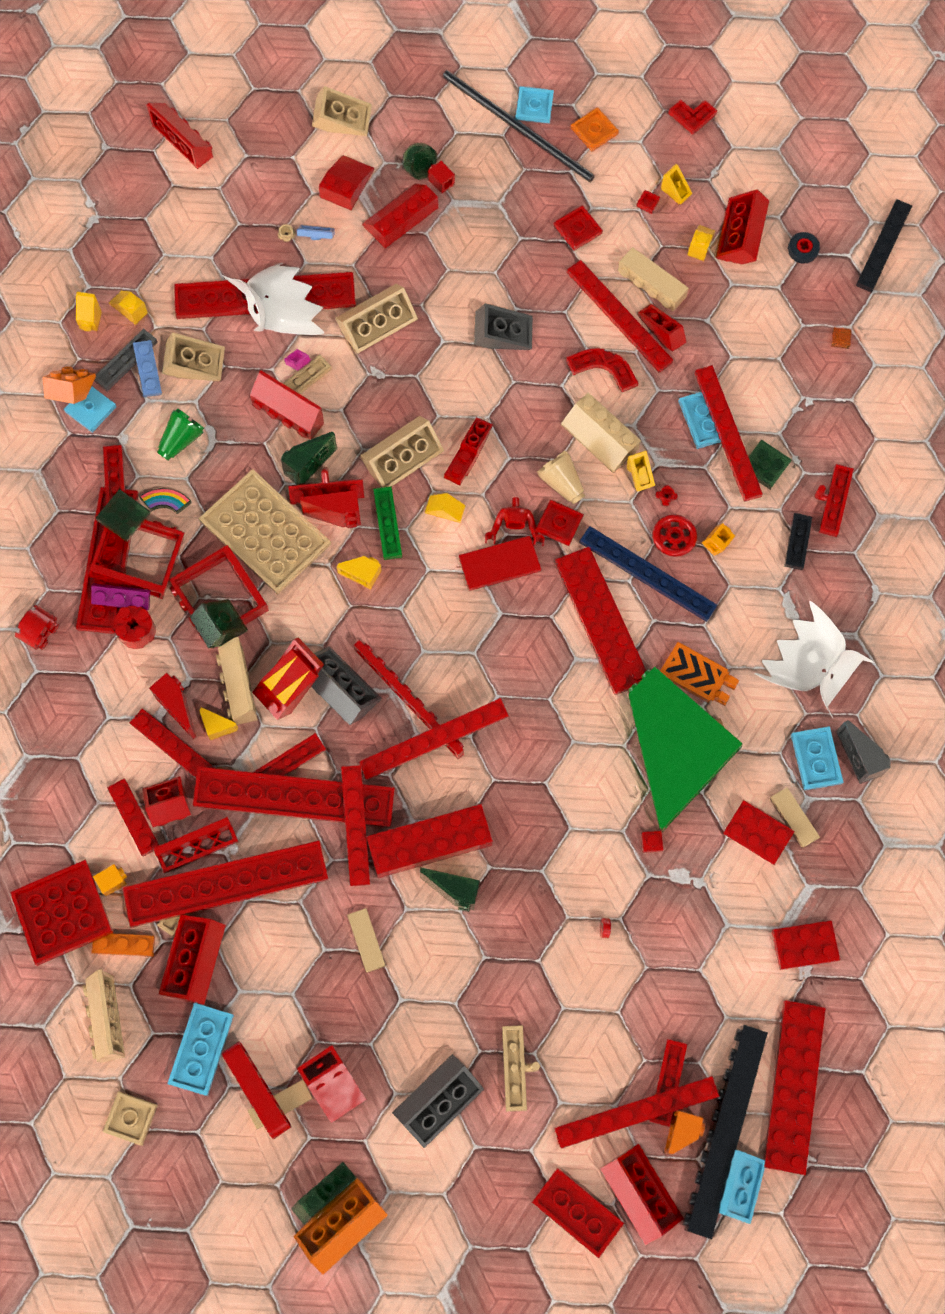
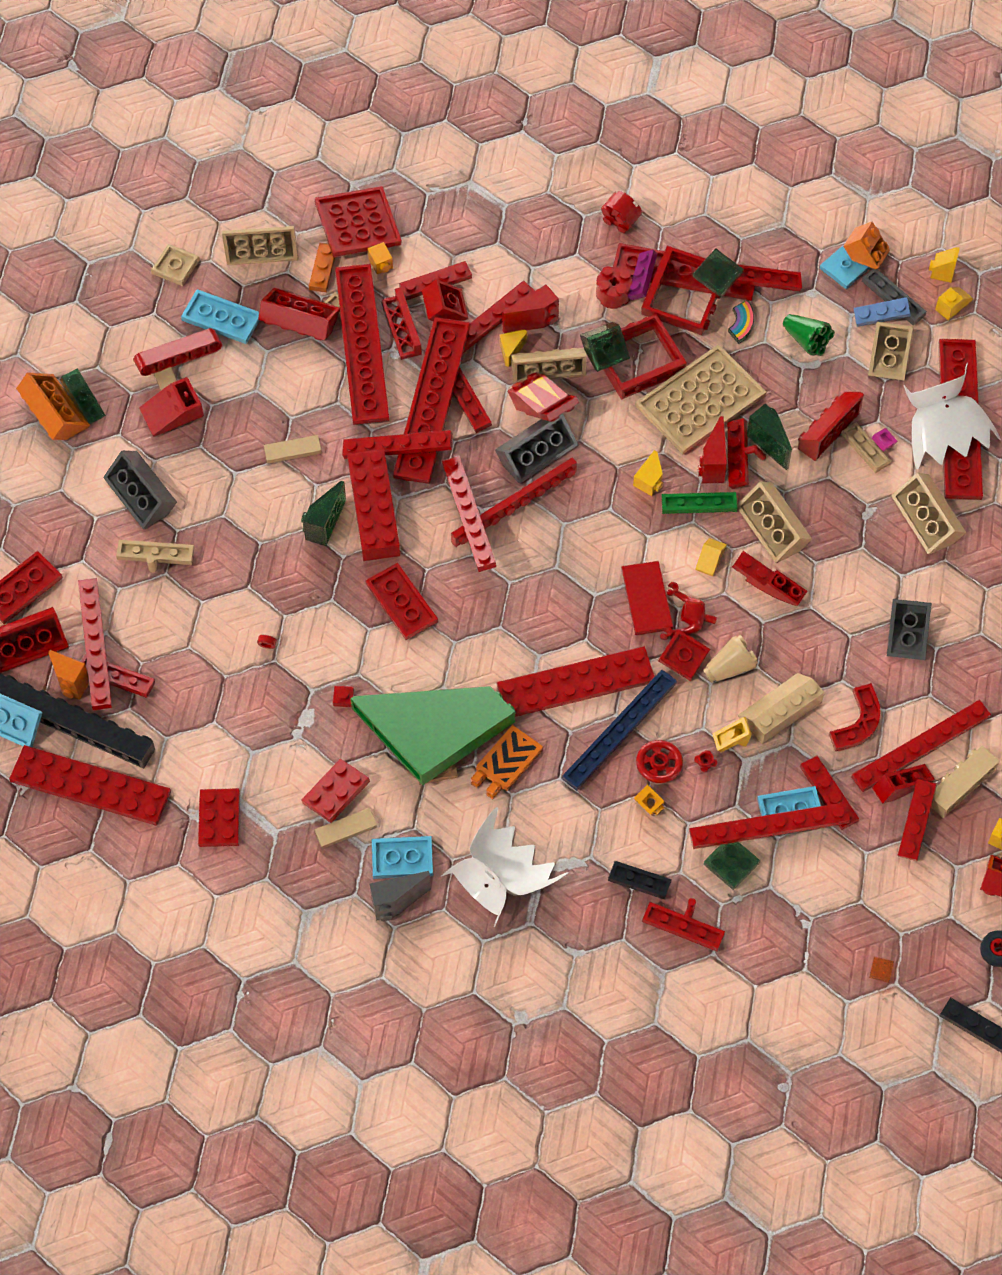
camera: 100 degrees right, 10 degrees down
none -> red plate [365,562,438,640]
none -> red plate [800,755,859,830]
none -> red plate [898,779,937,861]

